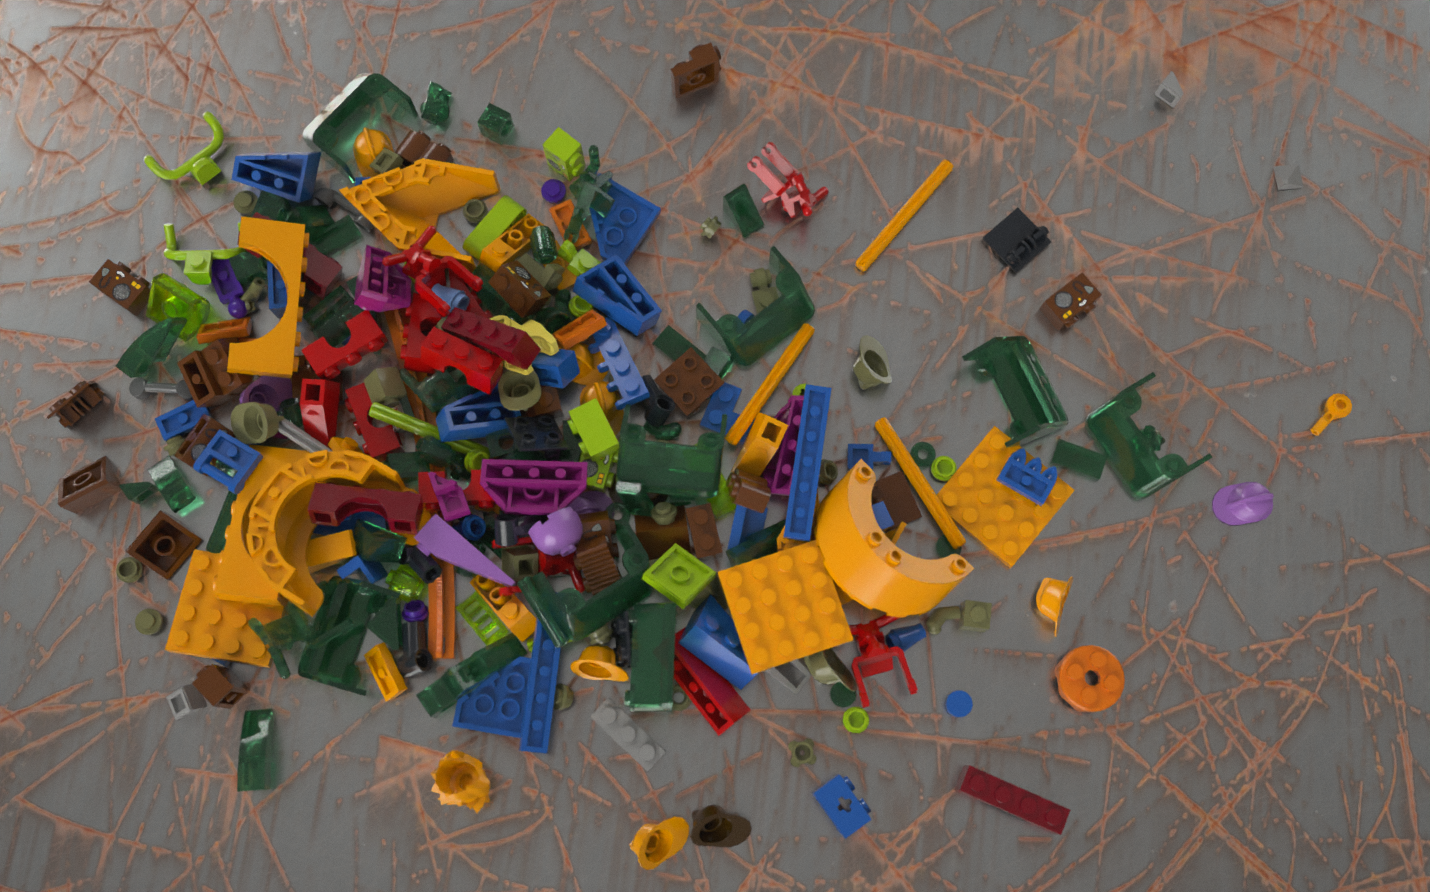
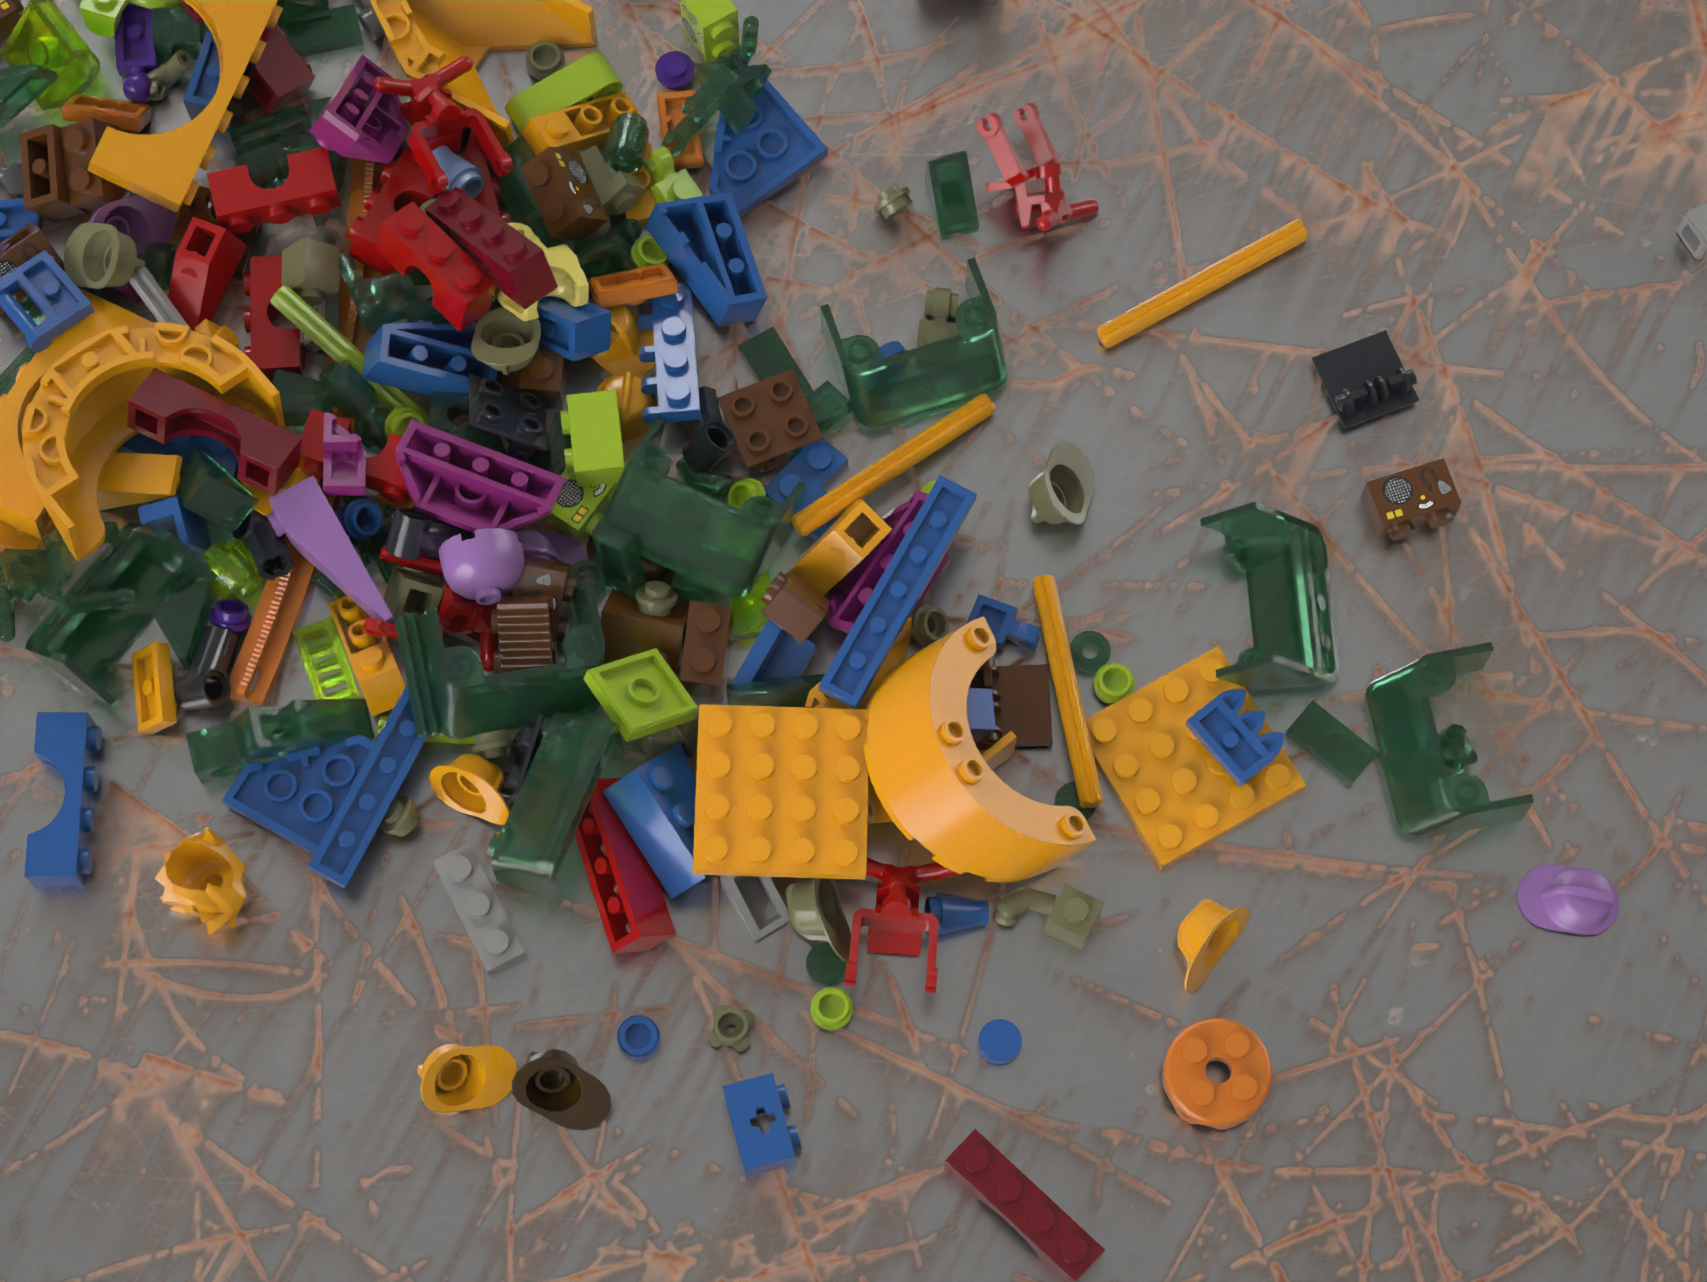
camera: 20 degrees right, 5 degrees down
olive plate [666,684,691,711] -> none
none -> blue arch [24,712,102,887]
none -> blue tile [617,1015,661,1060]
none -> lime plate [728,478,766,519]

